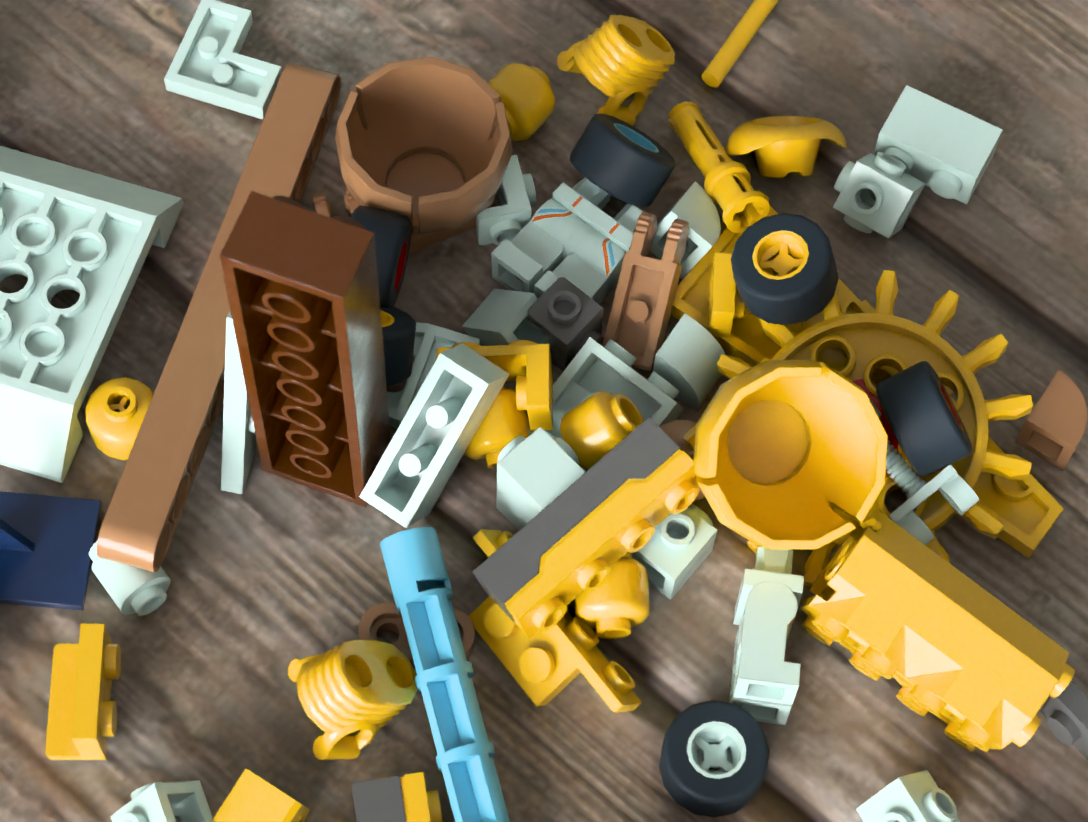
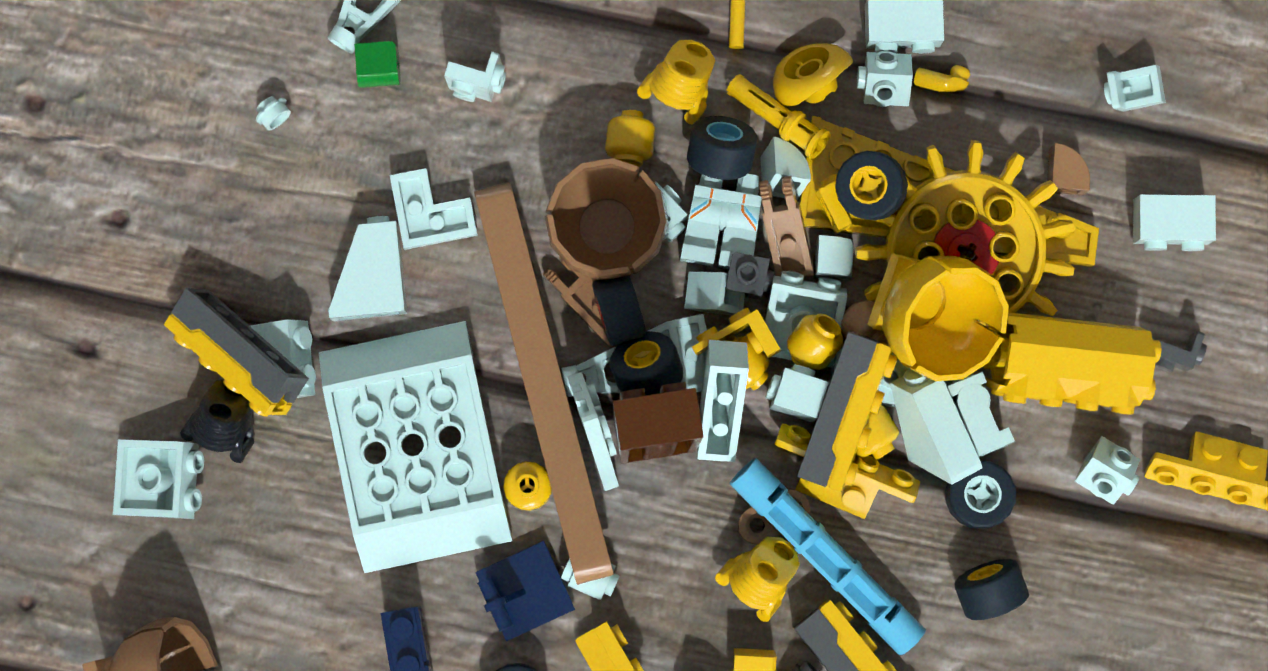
camera: 30 degrees left, 20 degrees up
light aqua bar [869,399,980,545] -> none
black wheel [876,361,973,476] -> none
none -> light aqua slope [328,216,407,321]
none -> light aqua slope [890,369,982,485]
none -> yellow arm [914,65,970,92]

